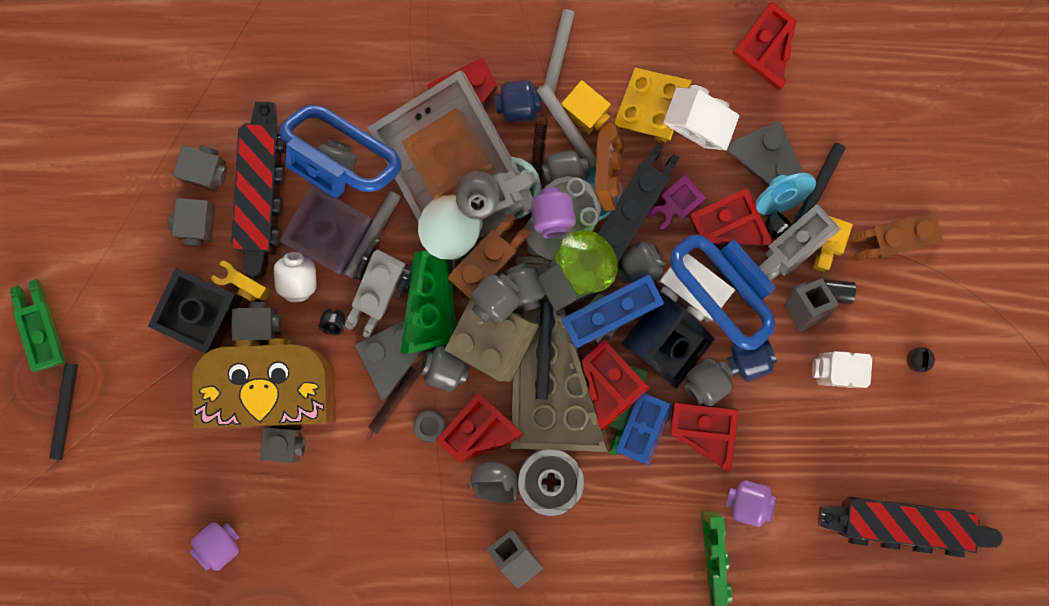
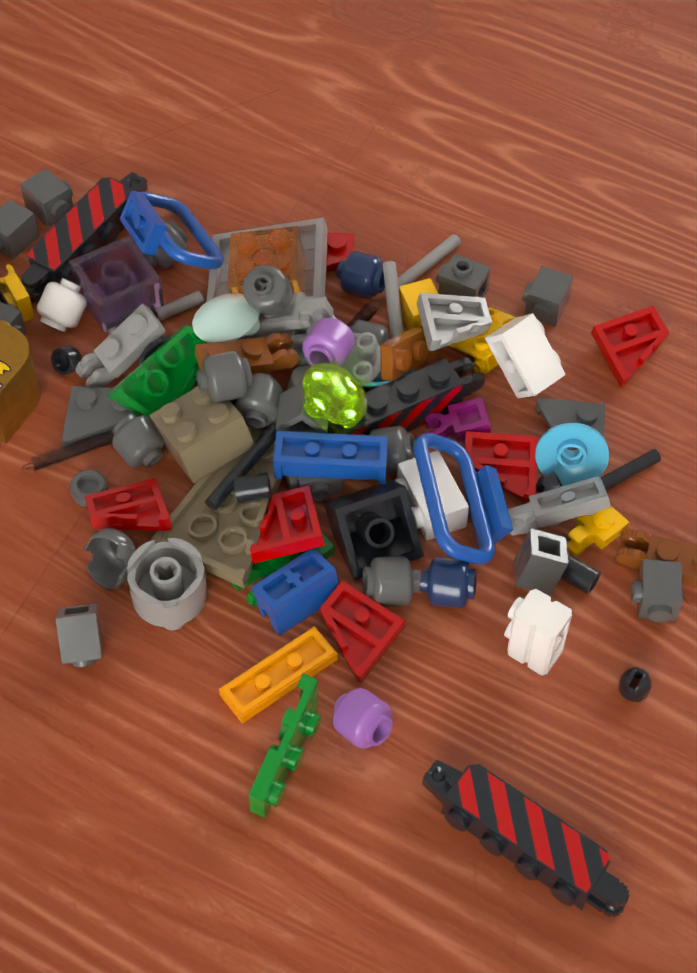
camera: 30 degrees right, 30 degrees down
none -> light orange tile [219,626,338,724]
none -> black hinge [234,472,272,503]
none -> light grey wing [417,293,492,351]
none -> dark grey brick [436,253,491,298]
none -> dark grey brick [522,266,574,327]
none -> dark grey brick [631,559,683,623]

